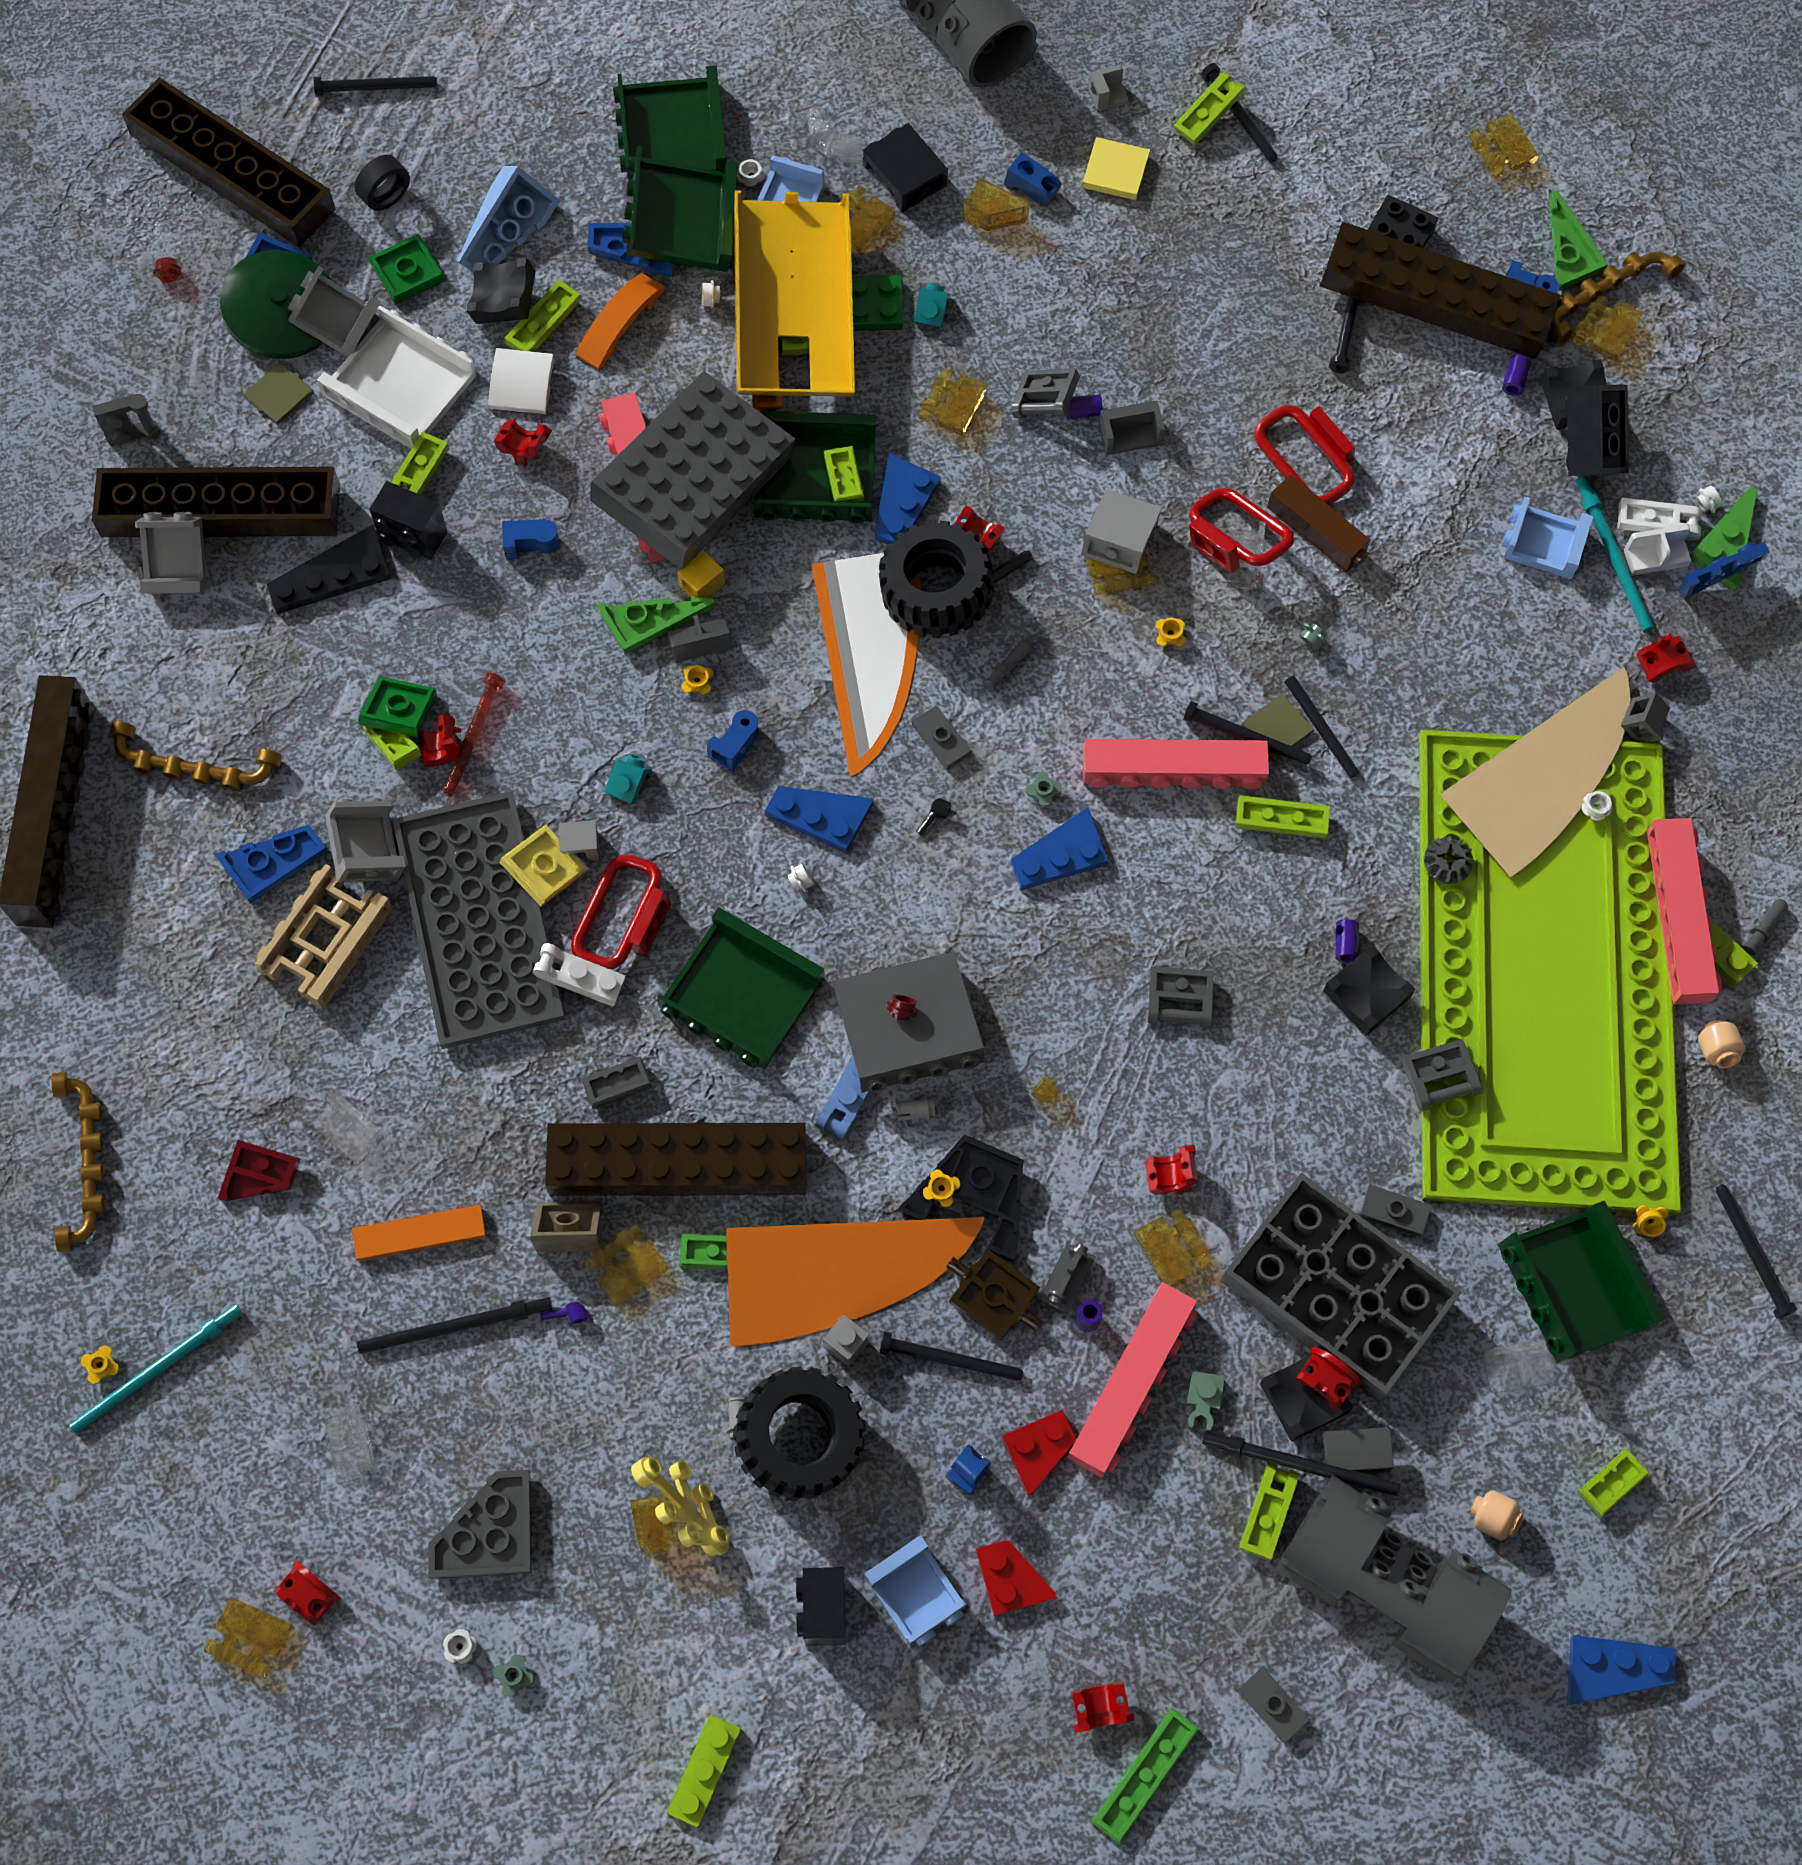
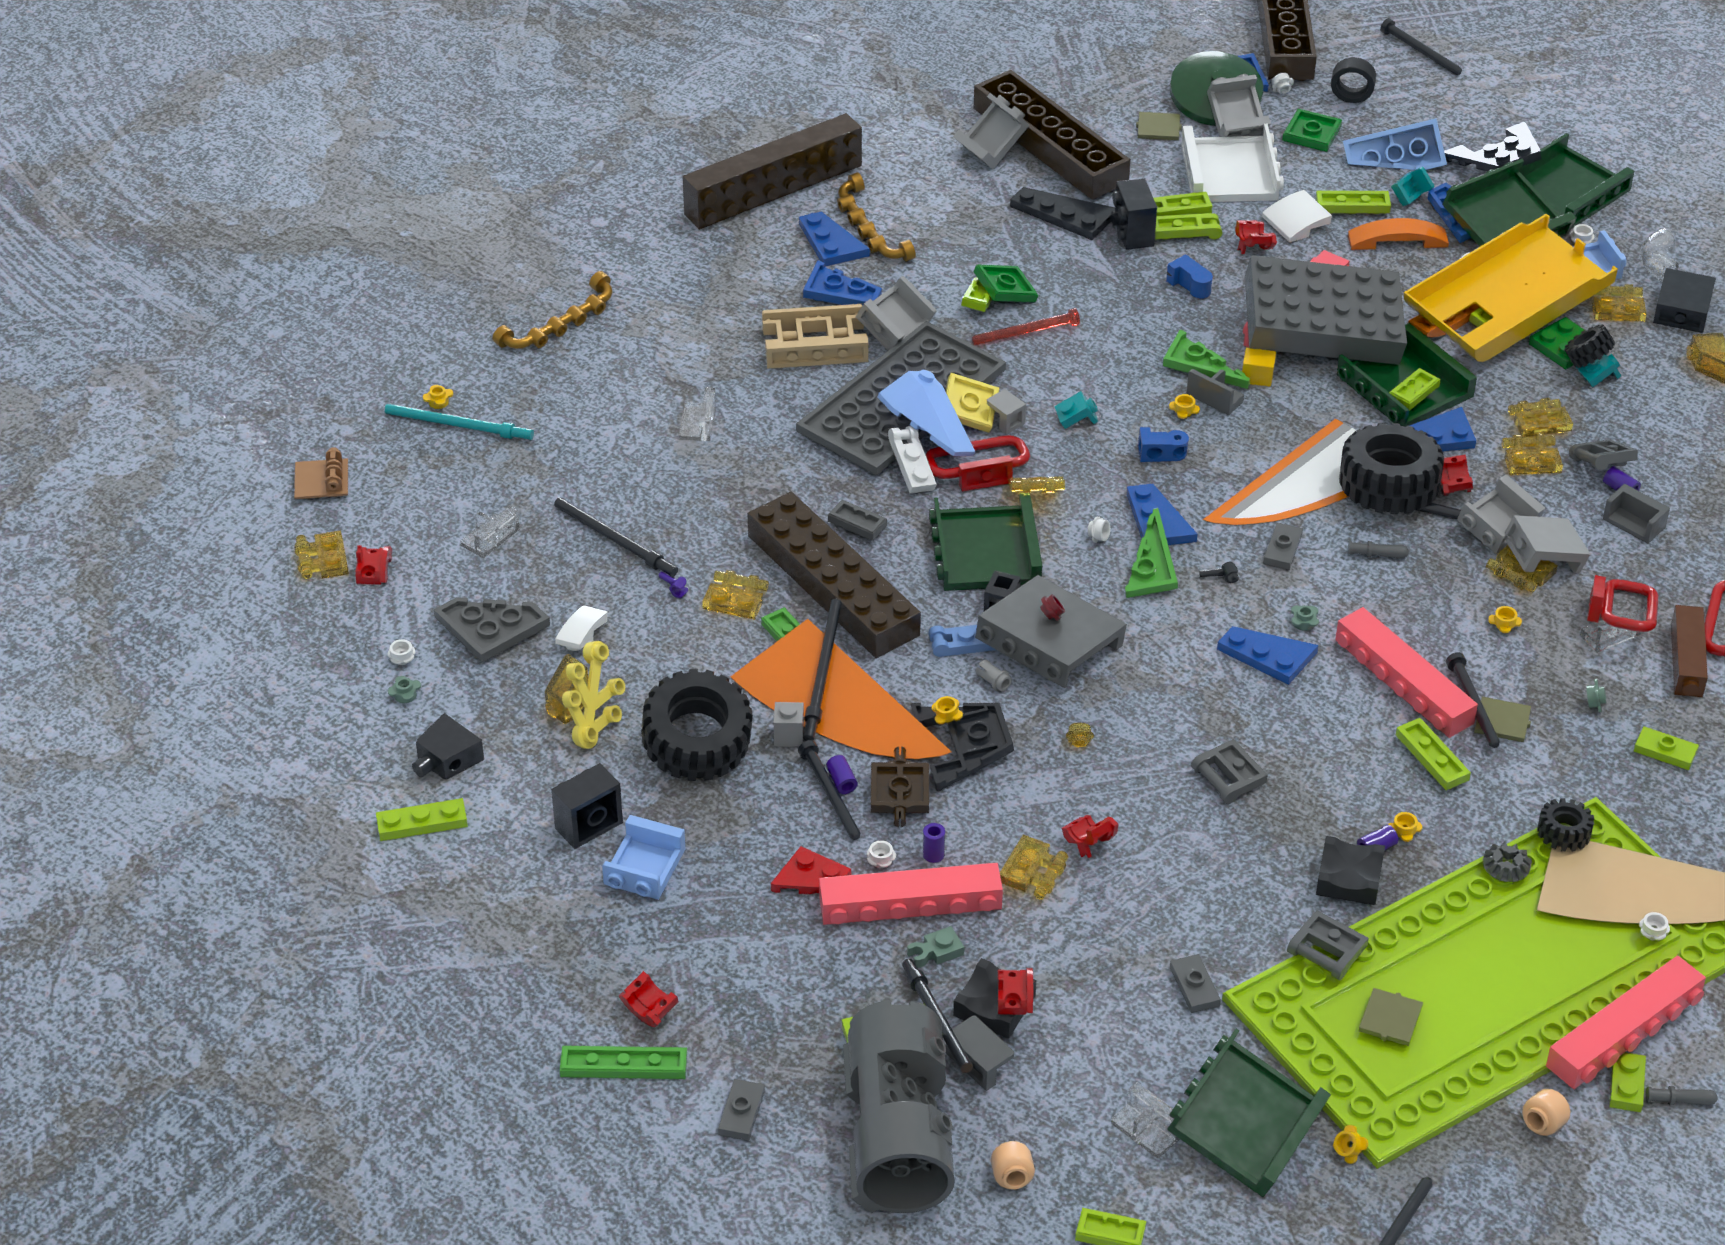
camera: 55 degrees right, 25 degrees down
dark grey plate [92,394,161,446] -> none
clear red plate [153,257,181,283] -> none
dark red wing [217,1140,301,1202] -> none
orange tile [352,1204,487,1262] -> none
red piece [418,714,461,767] -> none
black brick [466,257,536,324] -> none
dark tan slope [531,1201,602,1252] -> none
blue leg [946,1444,991,1496] -> none
red wing [976,1540,1057,1617] -> none
dark grey hinge [1039,1243,1096,1314] -> none
dark grey brick [1221,1173,1462,1402] -> none
black bar [1285,676,1360,779] -> none
none -> medium nougat hinge [294,447,348,499]
none -> black torso [412,713,484,779]
none -> white slope [555,606,608,651]
none -> blue wing [799,211,870,267]
none -> black bar [803,599,842,741]
none -> dark purple piece [826,755,858,794]
none -> white plate [867,841,896,868]
none -> light blue wedge [878,370,975,456]
none -> black brick [984,571,1021,611]
none -> clear yellow plate [1008,476,1065,494]
none -> bright green wing [1125,508,1178,598]
none -> lime plate [1155,213,1223,240]
none -> white plate [1271,73,1294,94]
none -> olive piece [1359,988,1423,1046]
none -> yellow plate [1388,812,1422,842]
none -> teal bracket [1391,167,1435,207]
none -> wing [1444,122,1542,171]
none -> light grey panel [1457,475,1545,554]
none -> clear yellow plate [1501,433,1563,475]
none -> black tyre [1537,798,1594,852]
none -> black tyre [1564,324,1615,368]
none -> lime plate [1633,726,1699,770]

